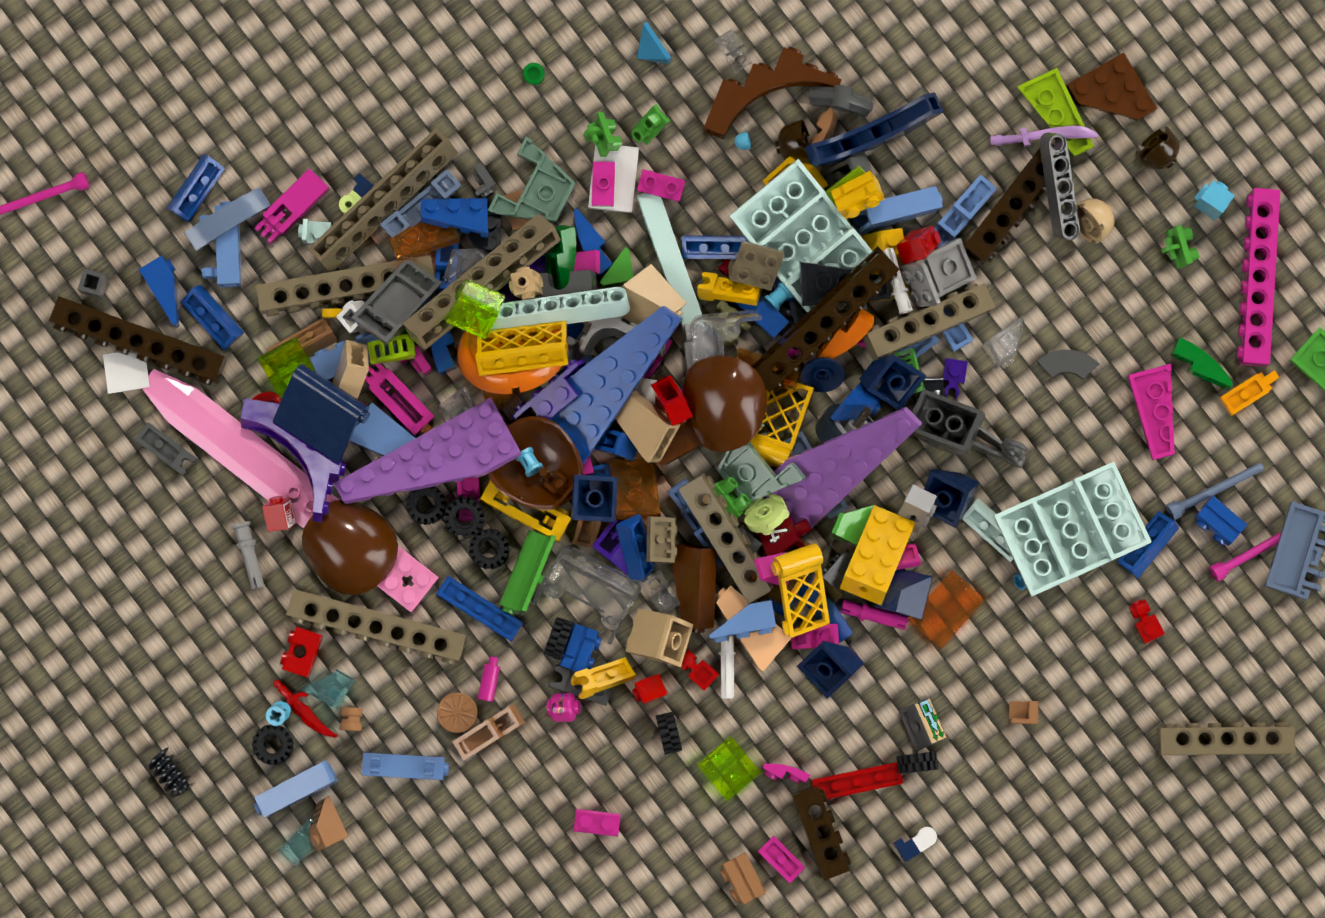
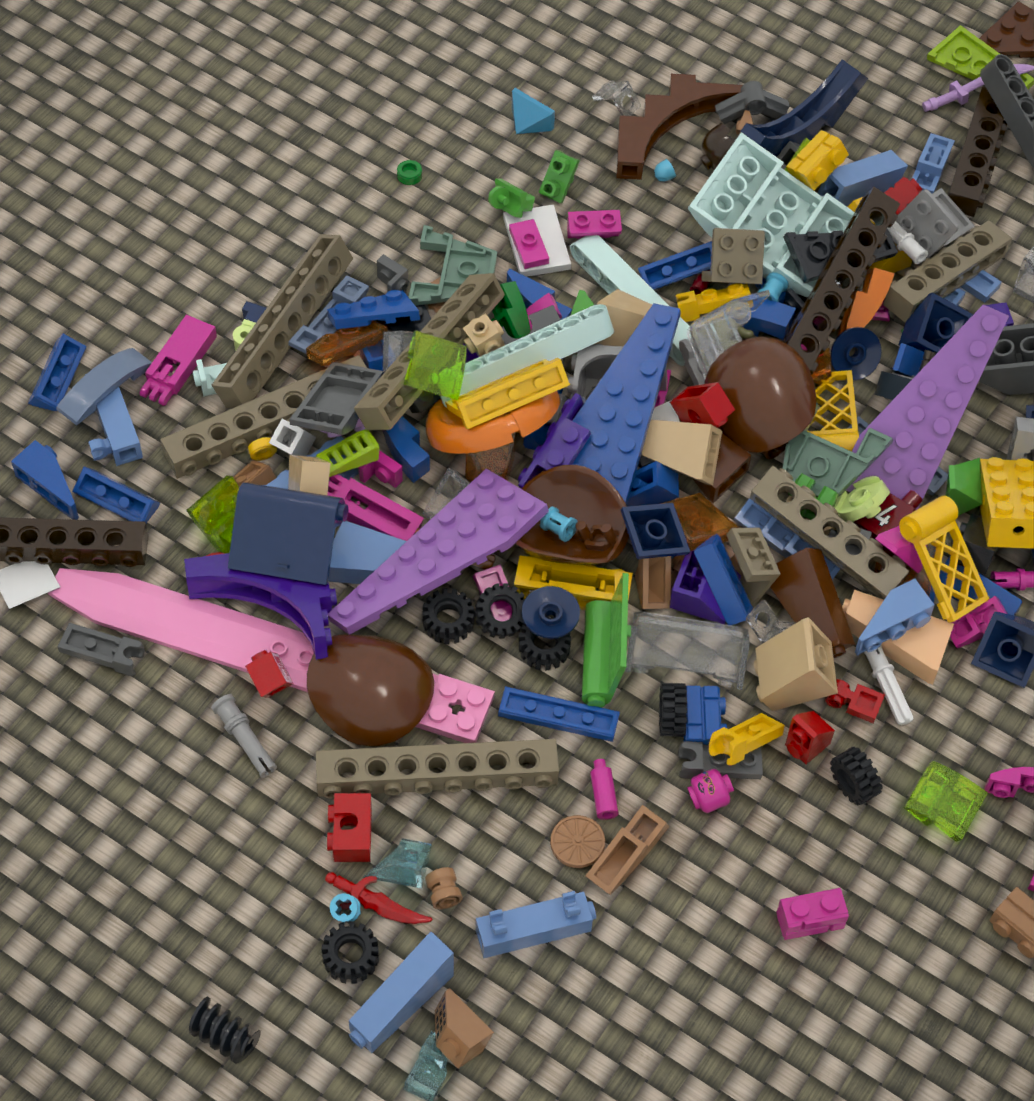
camera: 15 degrees left, 25 degrees down
none -> dark blue dish [522,586,580,639]

